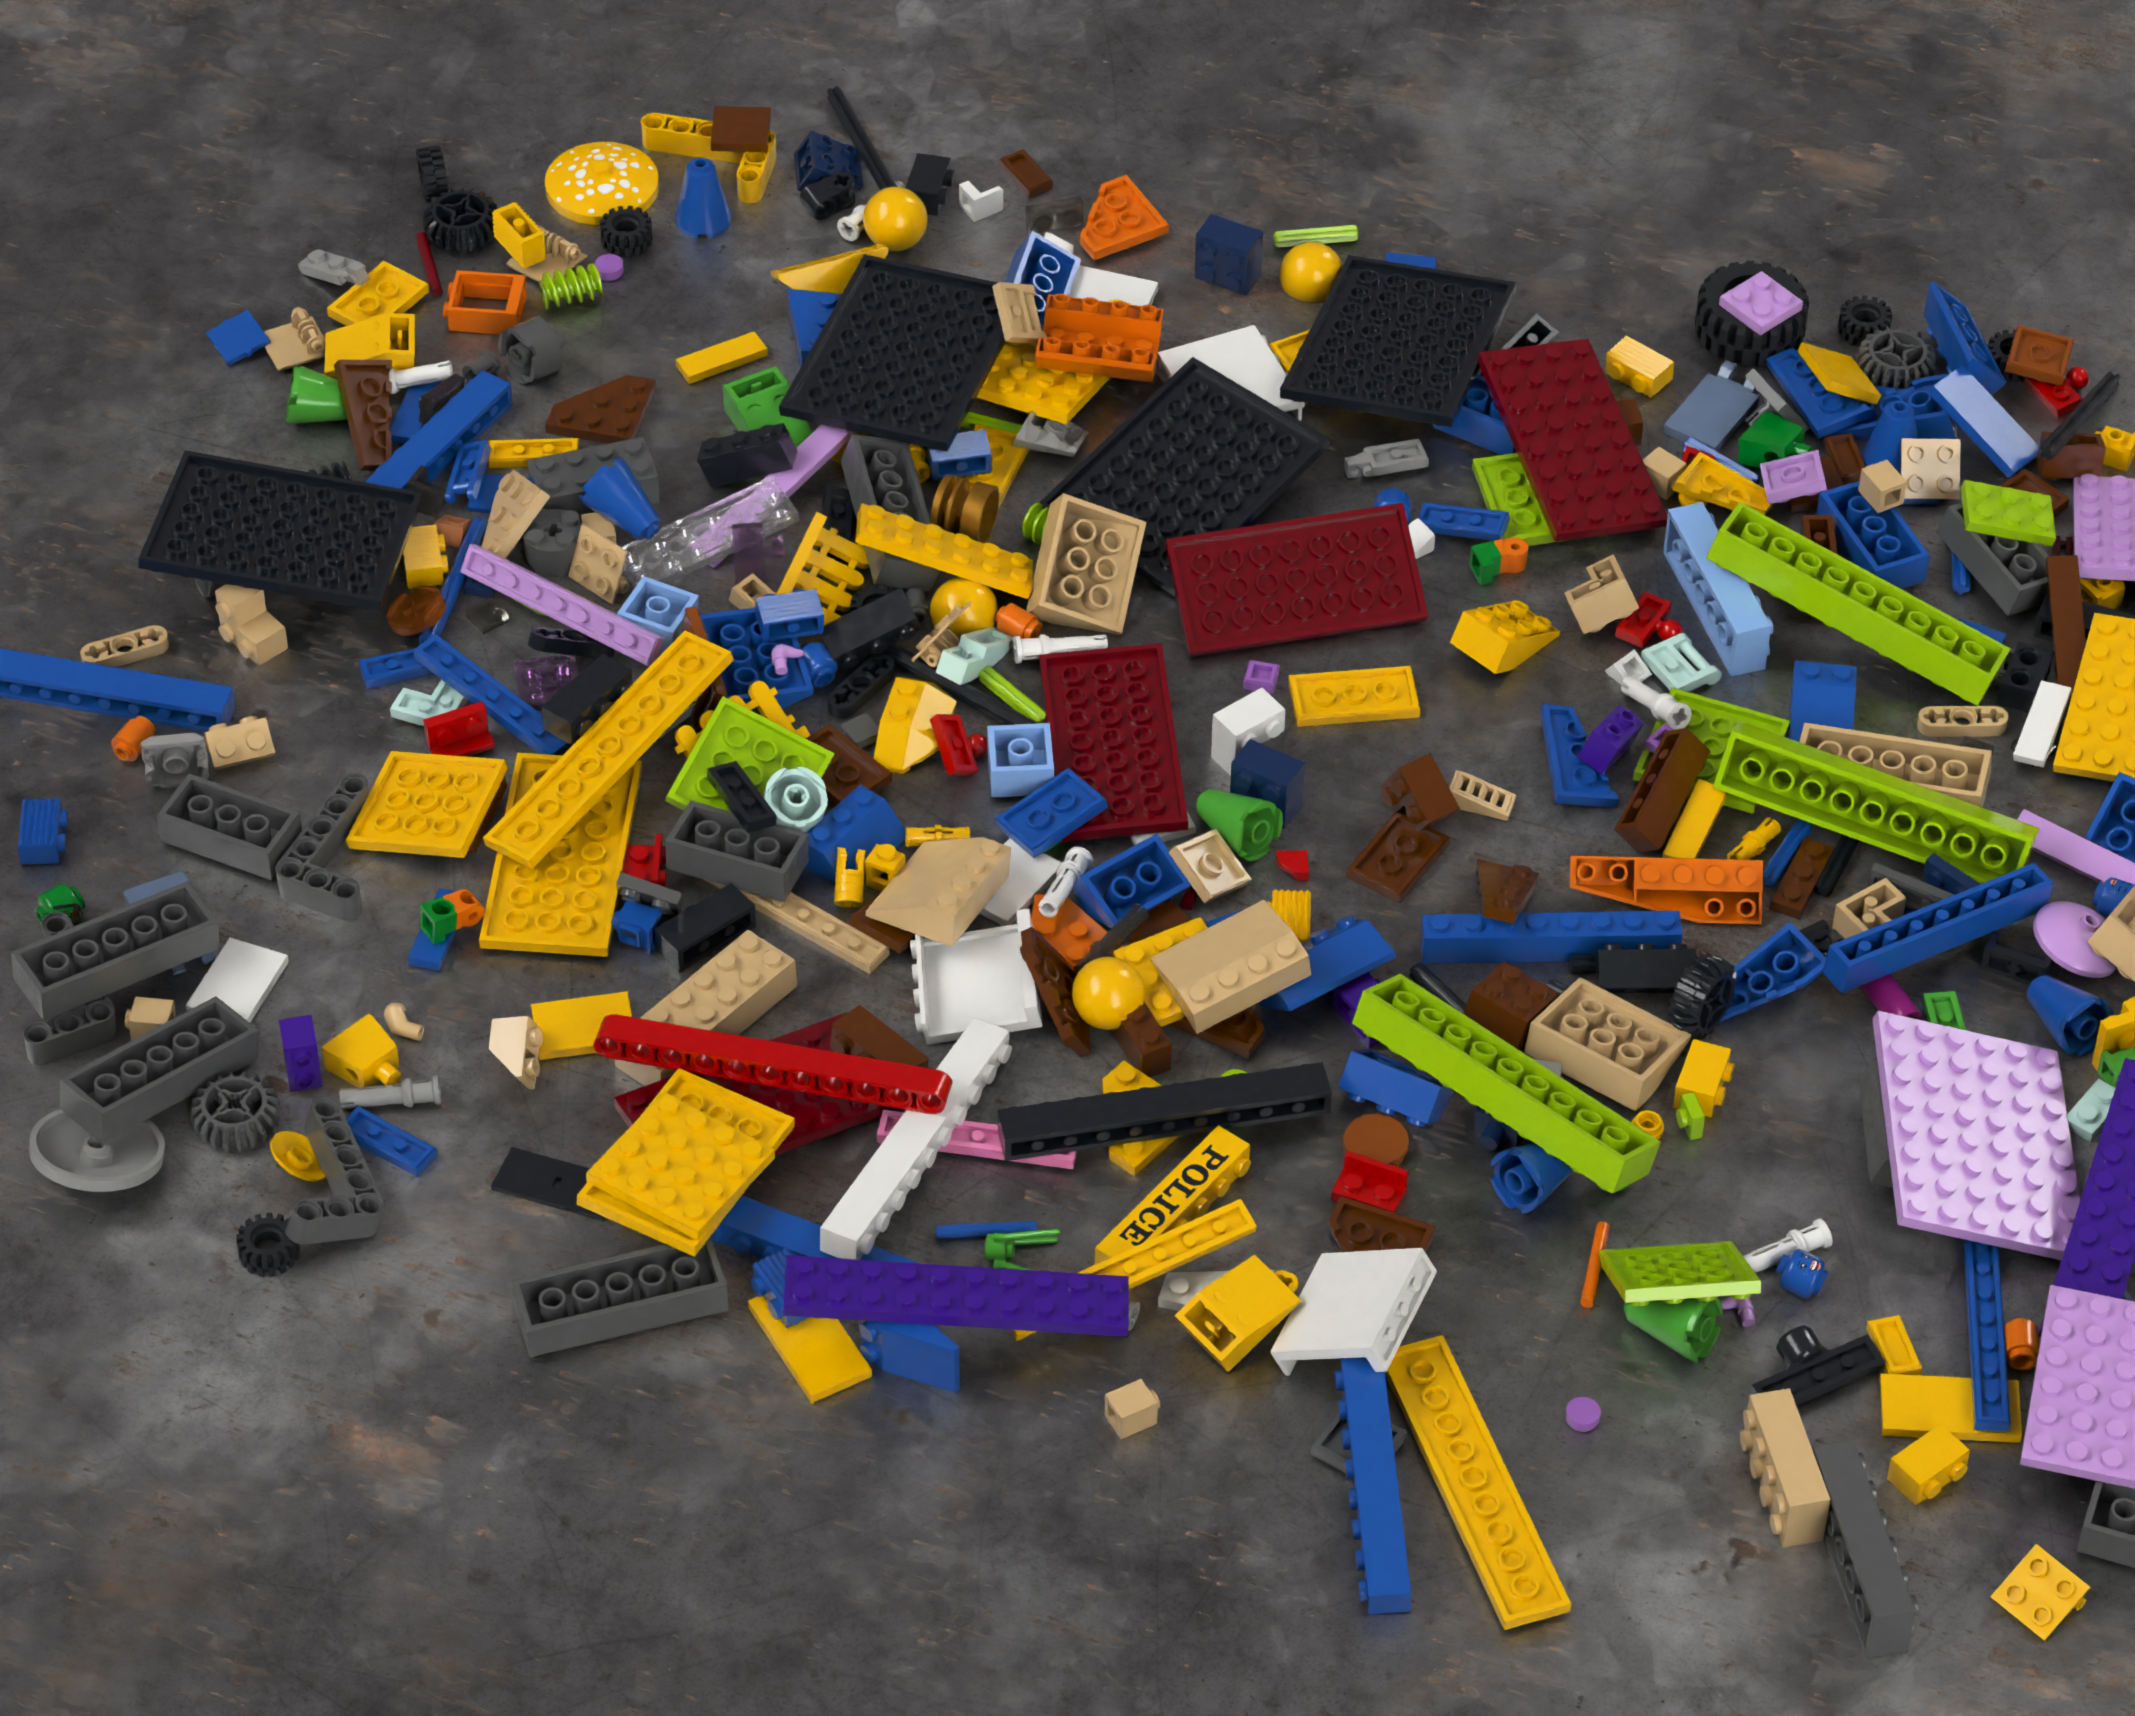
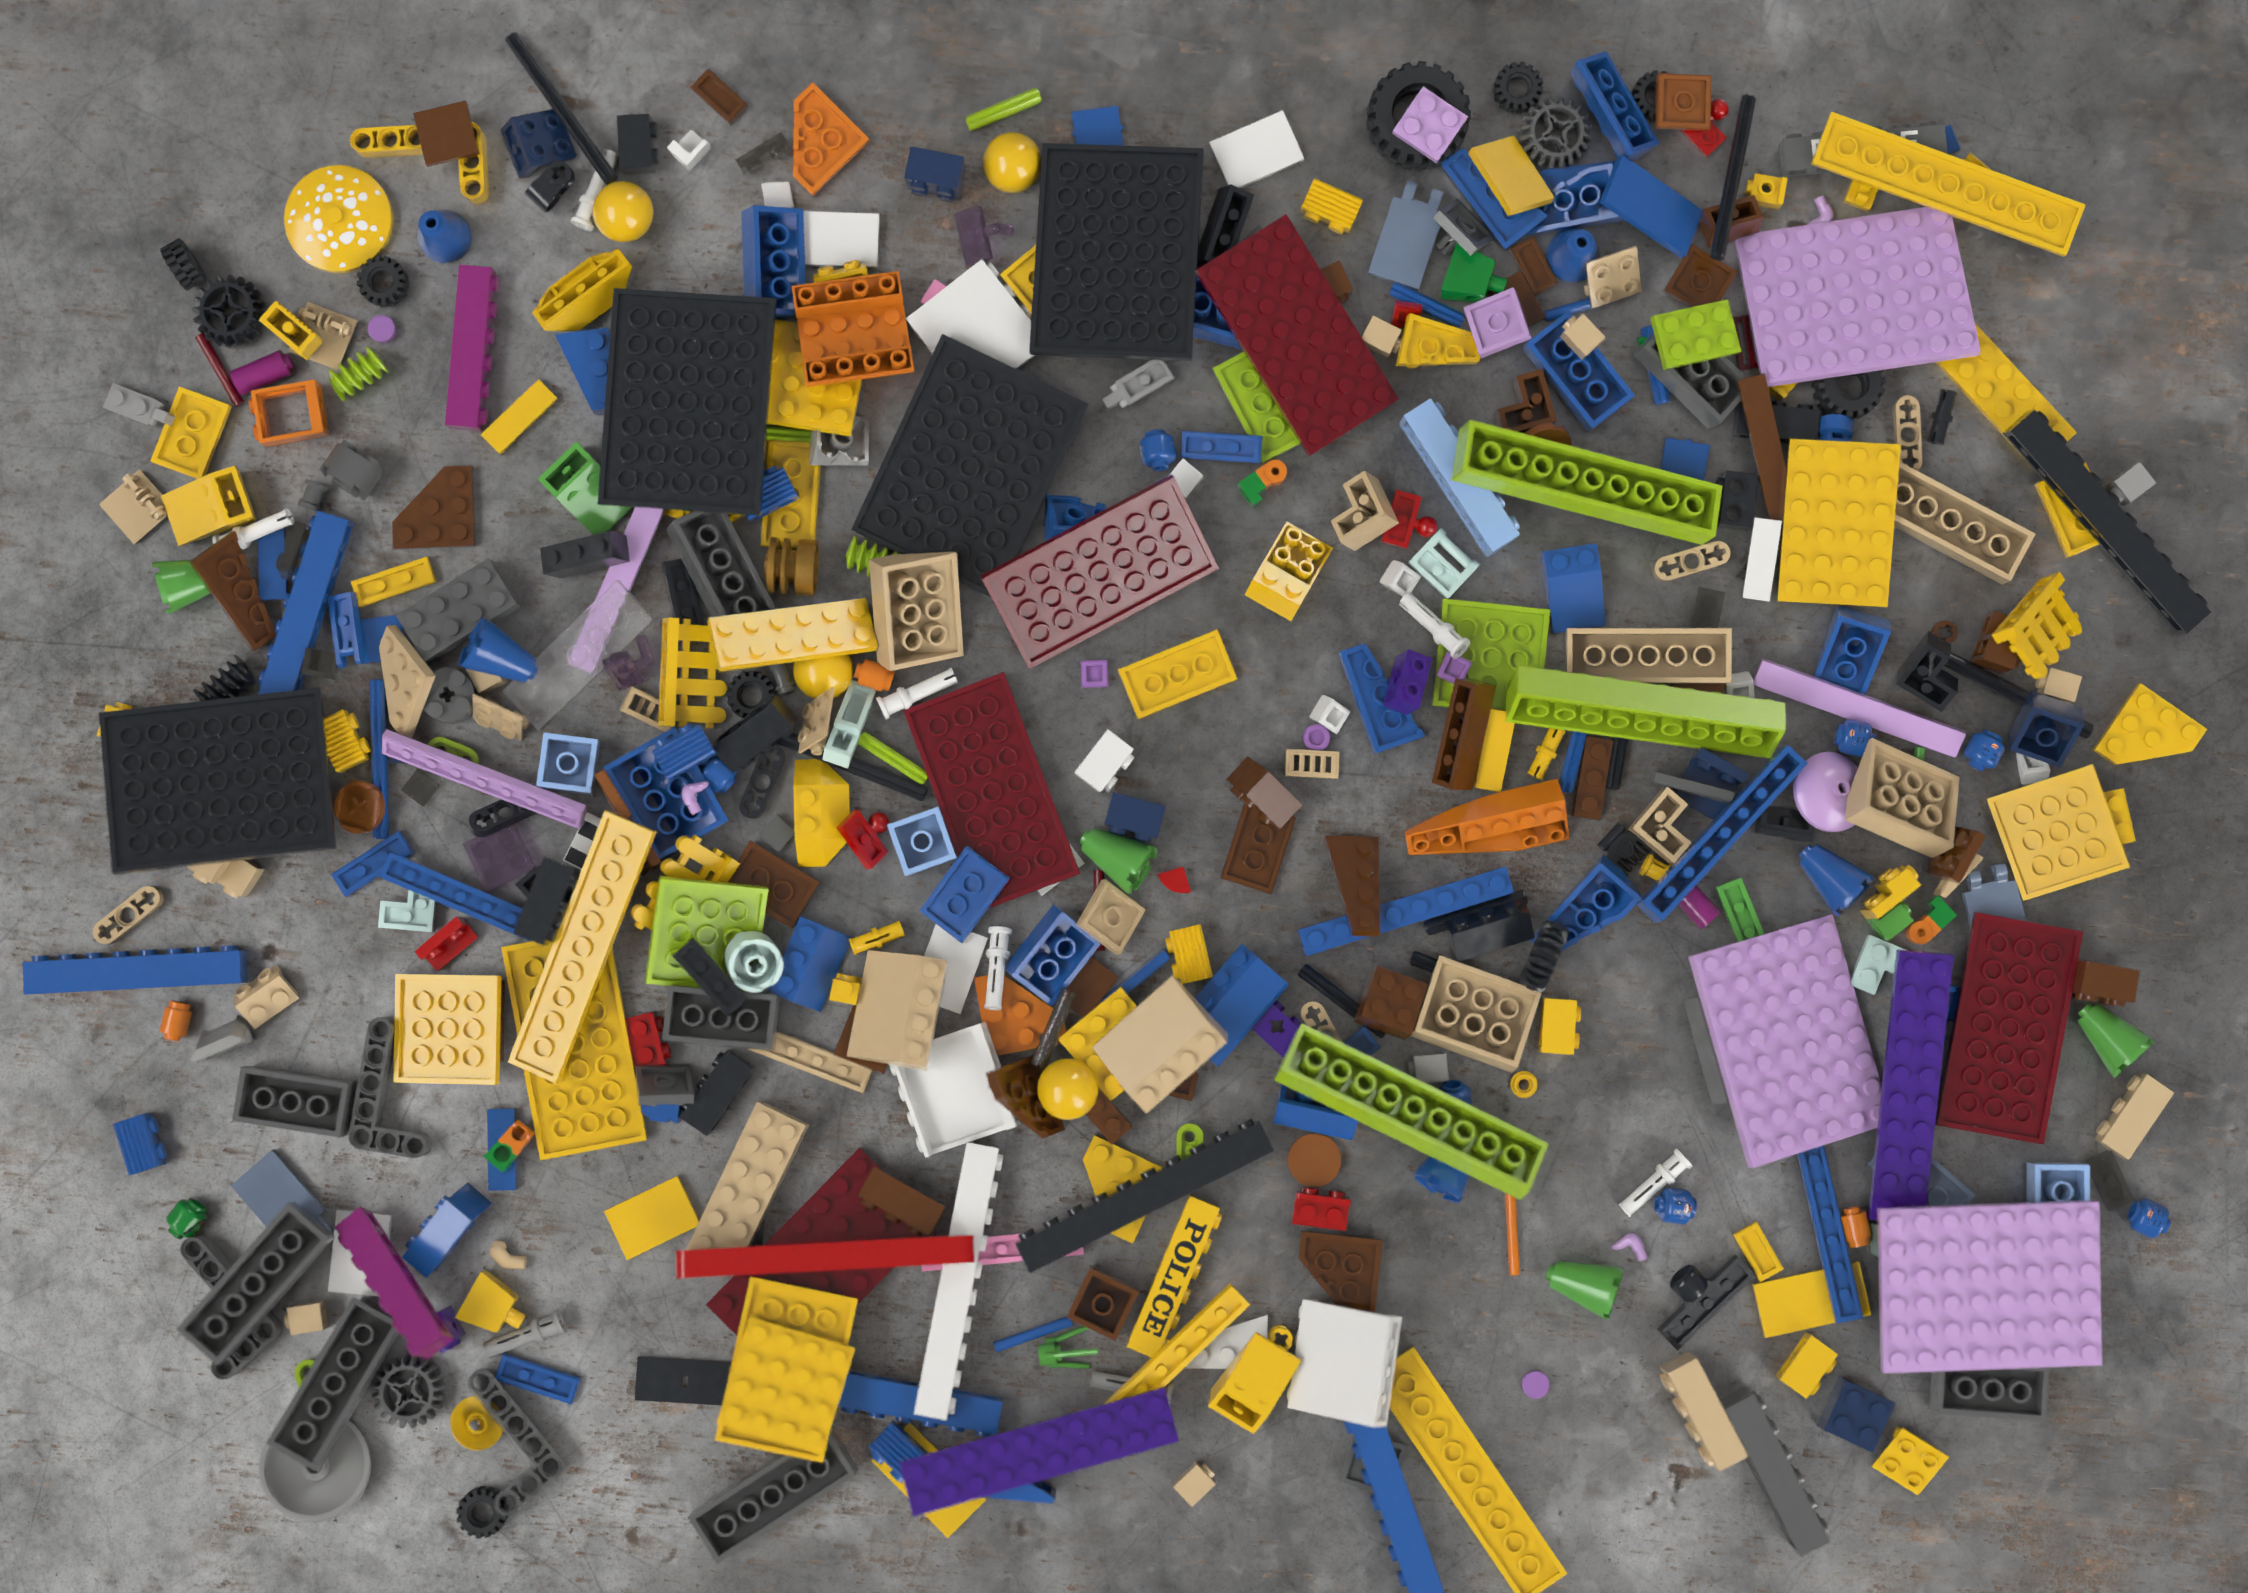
camera: 15 degrees left, 40 degrees up
blue piece [206,309,271,366] -> none
nougat slope [434,514,472,548] -> none
tan slope [489,1016,543,1089] -> none
yellow hinge [834,847,866,908] -> none
tan plate [992,282,1046,346] -> none
lime plate [1599,1241,1761,1306] -> none
lime plate [1676,1092,1705,1140] -> none
none -> magenta brick [230,350,294,396]
none -> magenta brick [335,1207,454,1359]
none -> blue wedge [402,1183,492,1278]
none -> magenta brick [445,265,499,431]
none -> clear purple plate [954,206,1014,266]
none -> reddish brown brick [1066,1265,1139,1341]
none -> white tile [1209,110,1304,188]
none -> medium lavender tile [1303,724,1330,751]
none -> white slope [1309,695,1351,734]
none -> dark blue brick [1817,1376,1896,1453]

